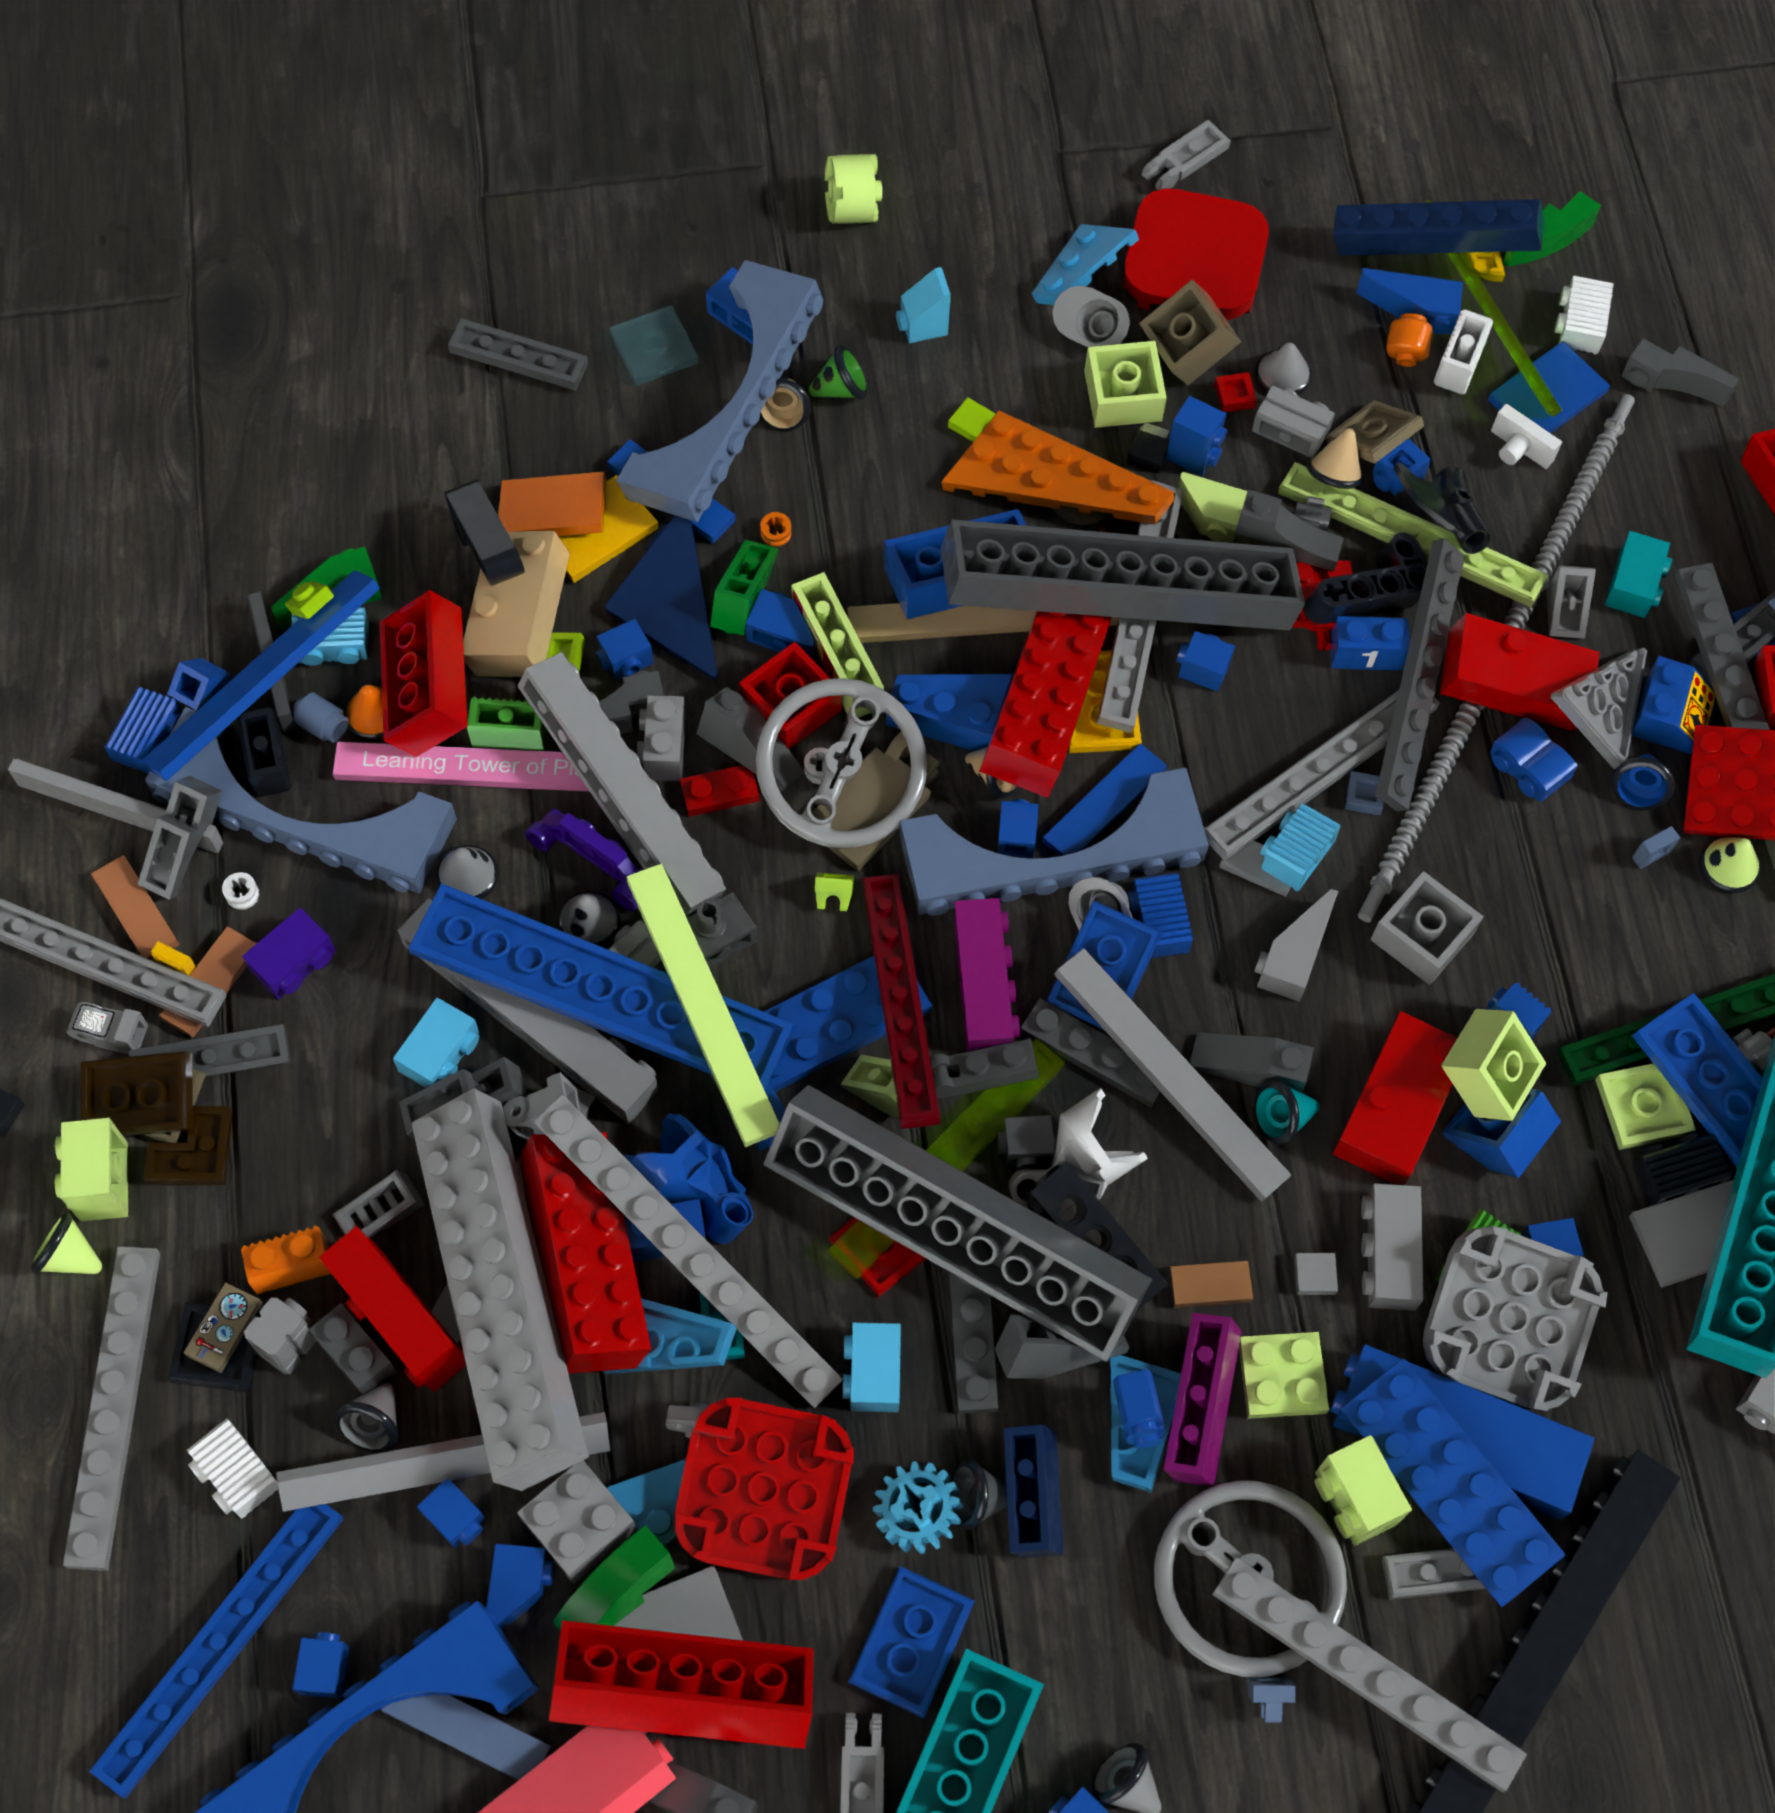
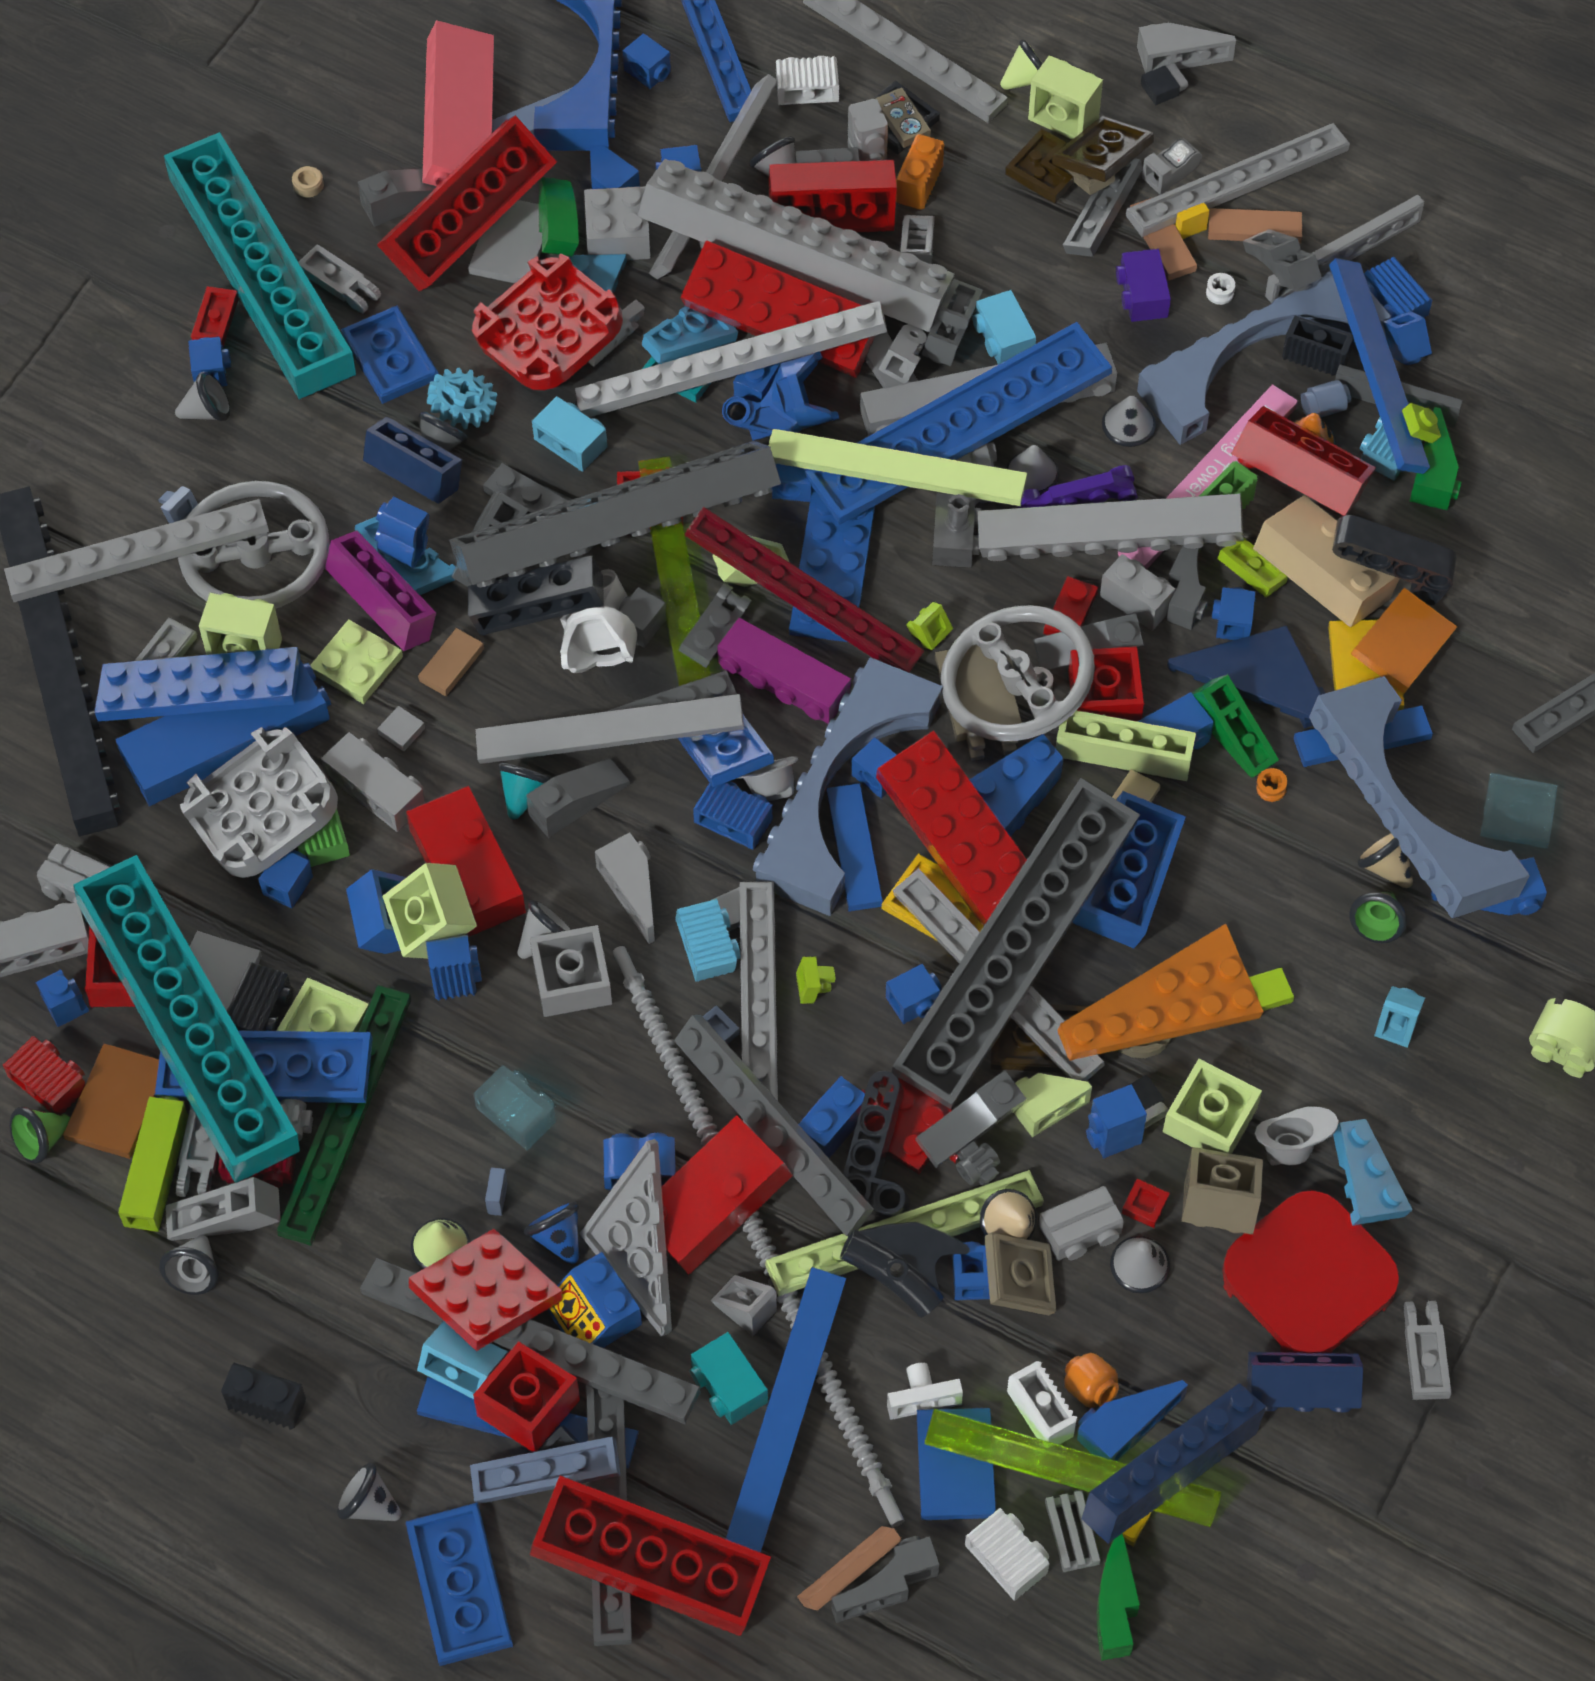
camera: 130 degrees right, 5 degrees down
none -> light grey brick [37,843,109,903]
none -> clear light blue brick [473,1065,556,1150]
none -> light grey hat [517,900,571,959]
none -> blue tile [726,1267,846,1553]
none -> lime tile [796,957,836,1004]
none -> nougat tile [797,1526,901,1610]
none -> light grey tile [1045,1490,1100,1572]
none -> dark blue brick [1247,1352,1363,1412]

